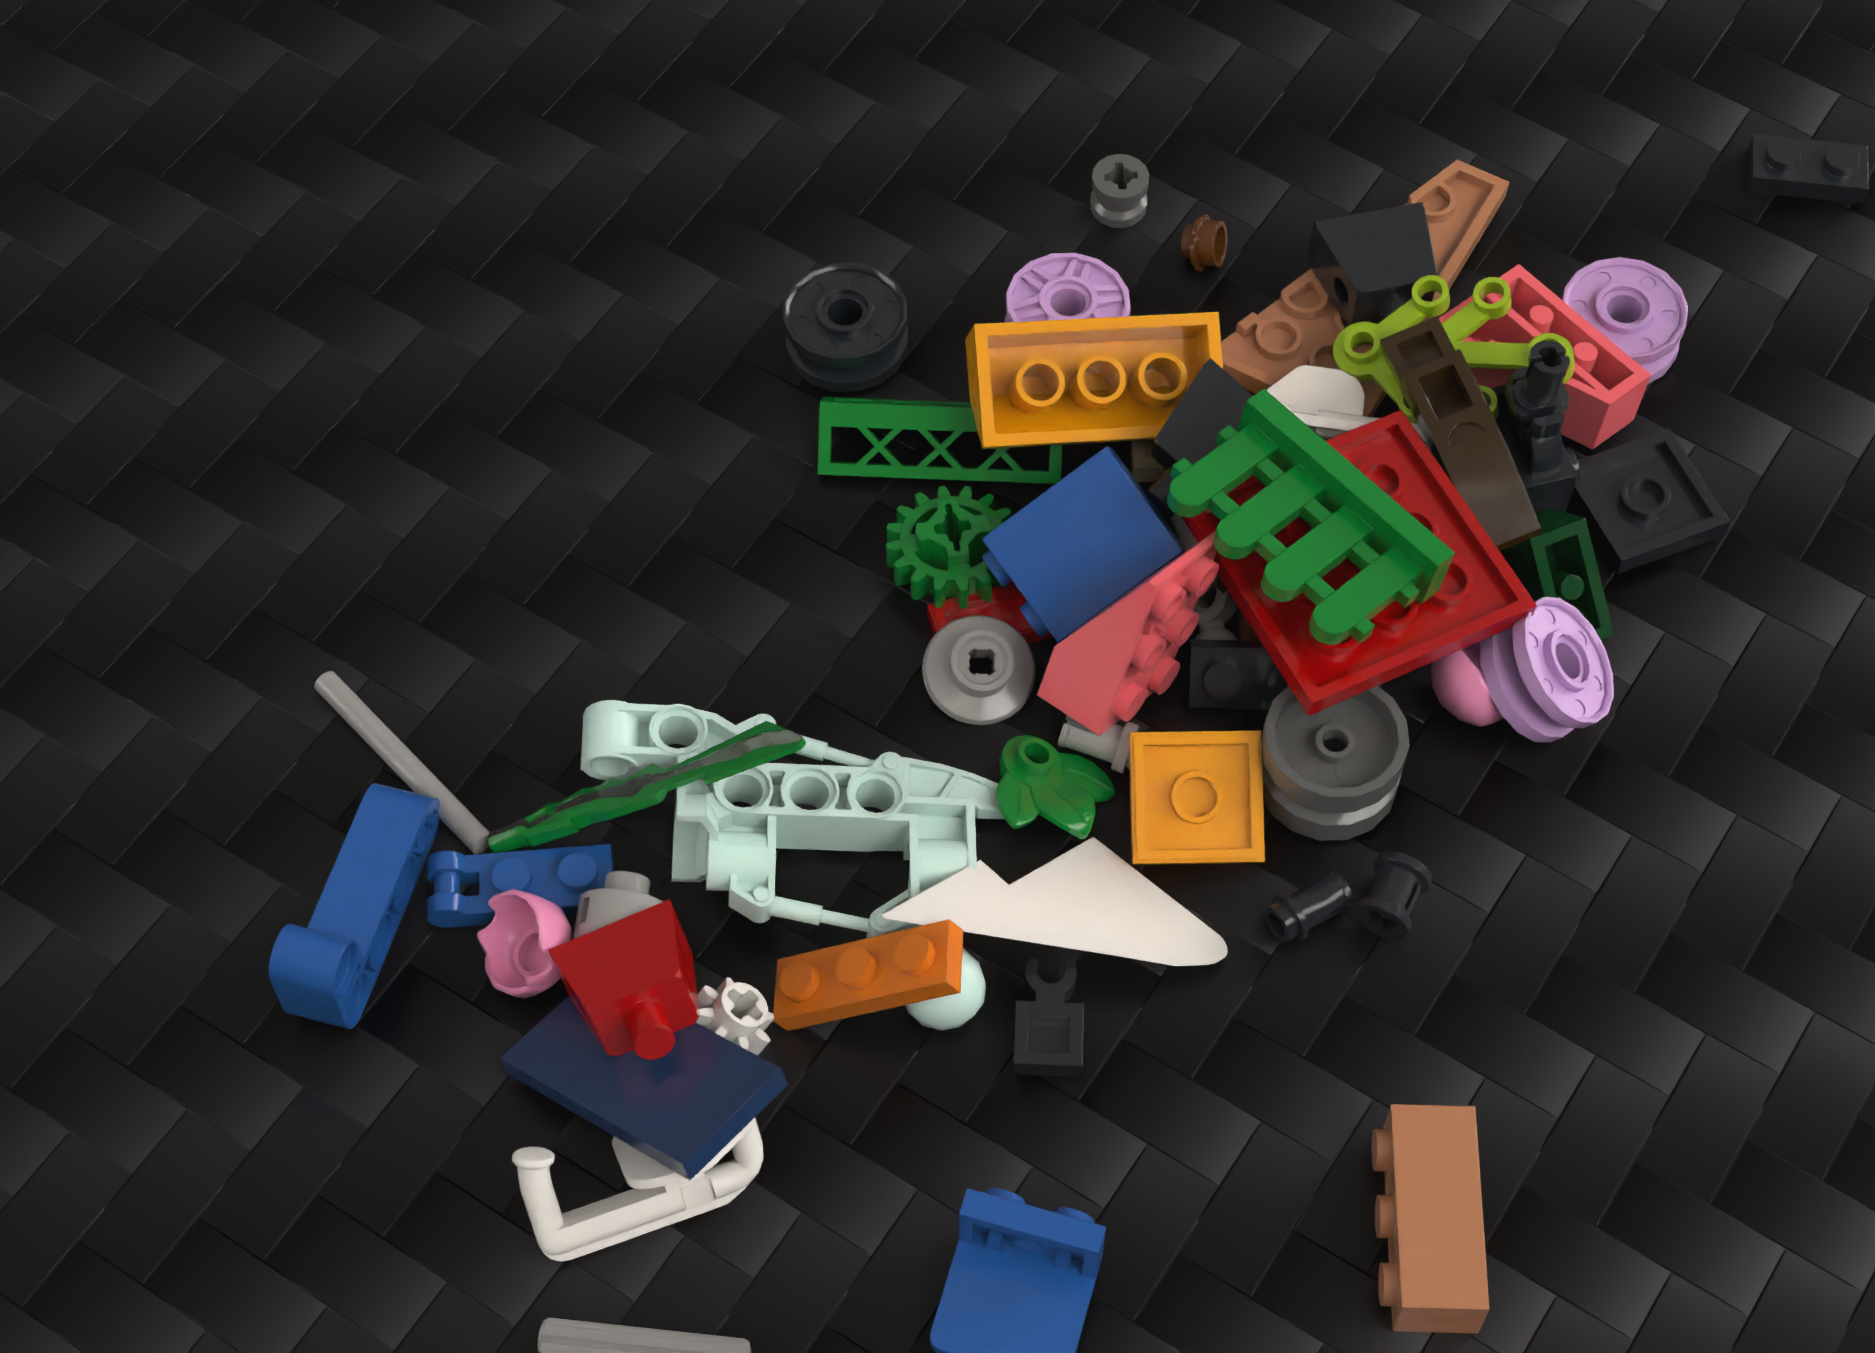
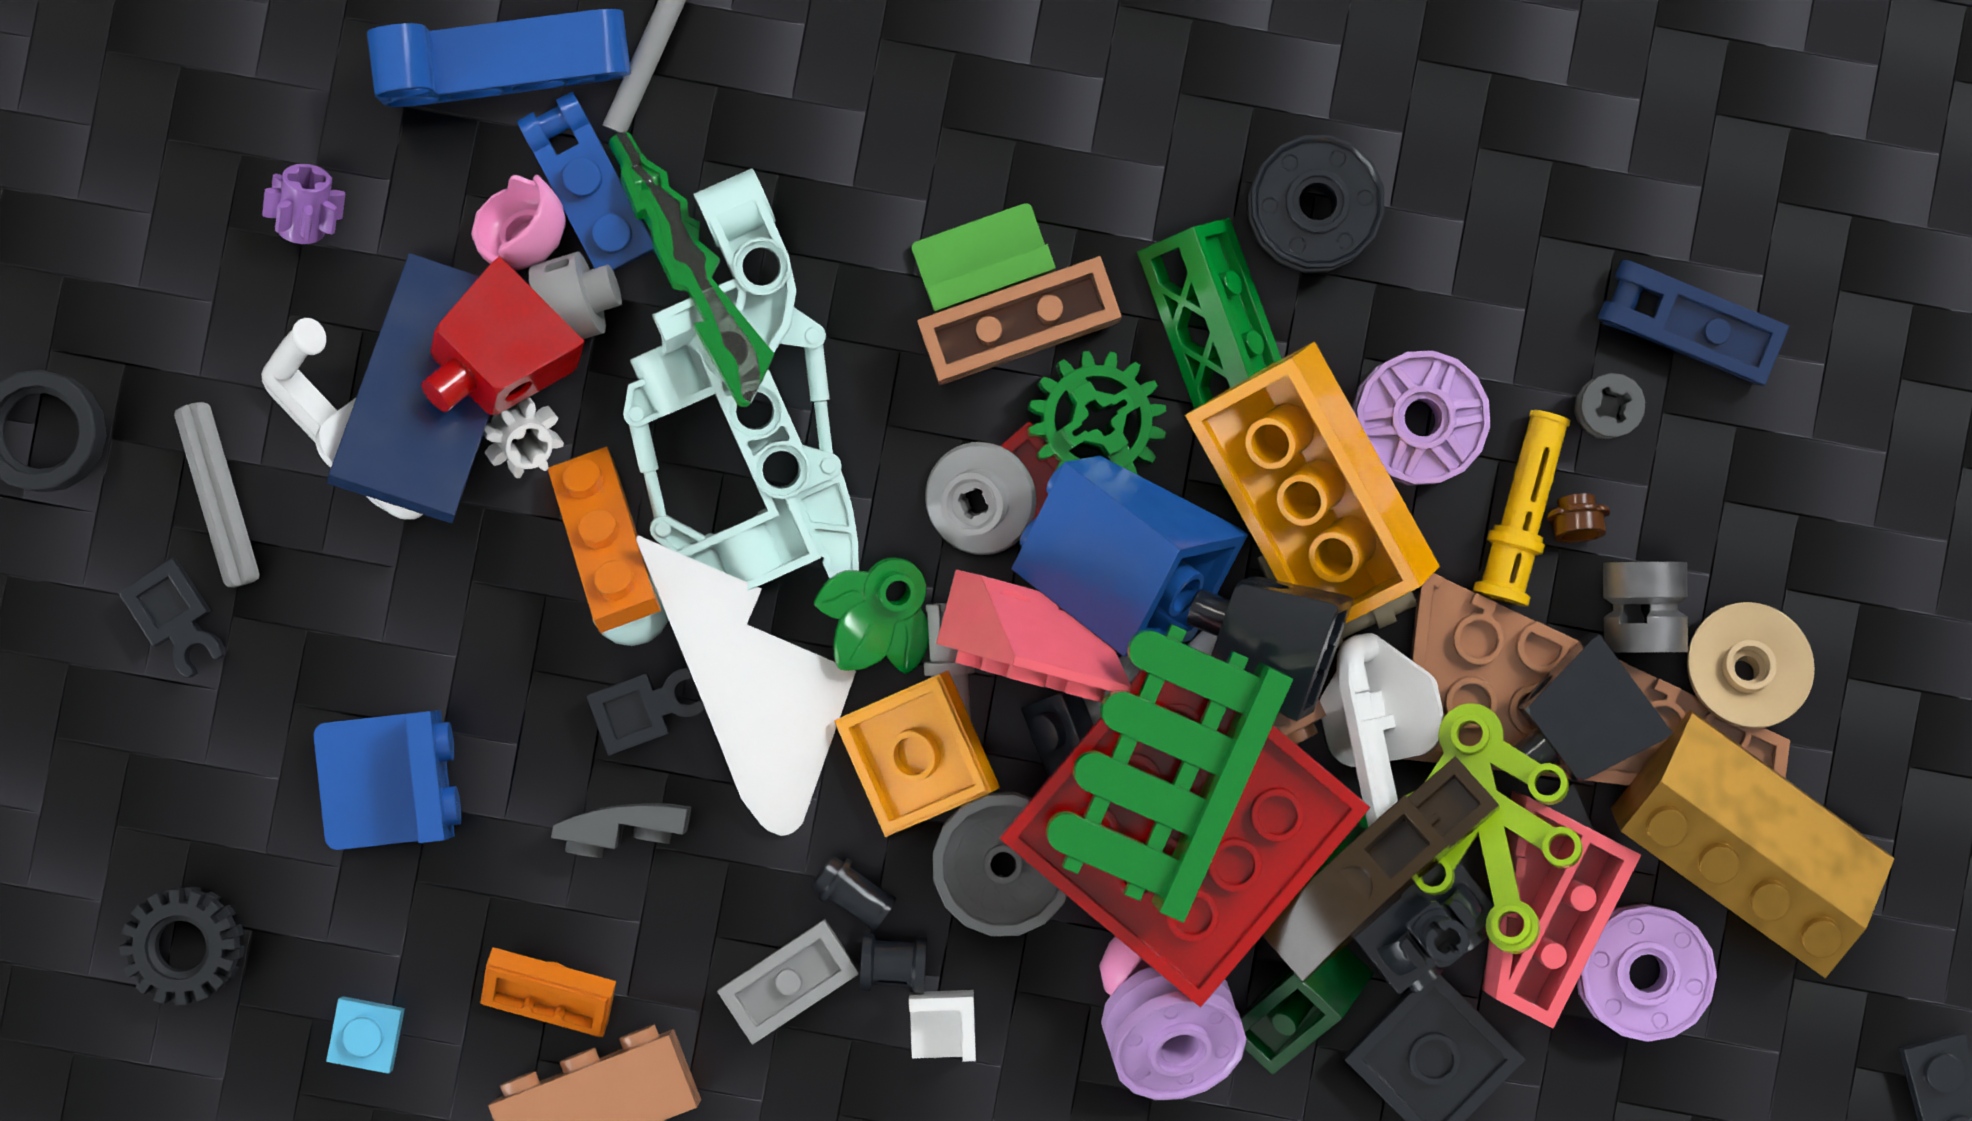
camera: 65 degrees right, 30 degrees up
none -> medium lavender gear [262,164,345,244]
none -> orange plate [480,947,617,1037]
none -> dark grey slope [551,803,692,858]
none -> light grey plate [717,919,860,1045]
none -> white panel [909,990,976,1062]
none -> bright green panel [912,203,1056,314]
none -> nougat brick [917,256,1122,386]
none -> yellow pin [1472,410,1571,607]
none -> dark blue plate [1597,259,1789,386]
none -> flat silver wheel [1603,562,1688,652]
none -> pearl gold slope [1611,709,1894,978]
none -> tan dish [1687,602,1815,729]

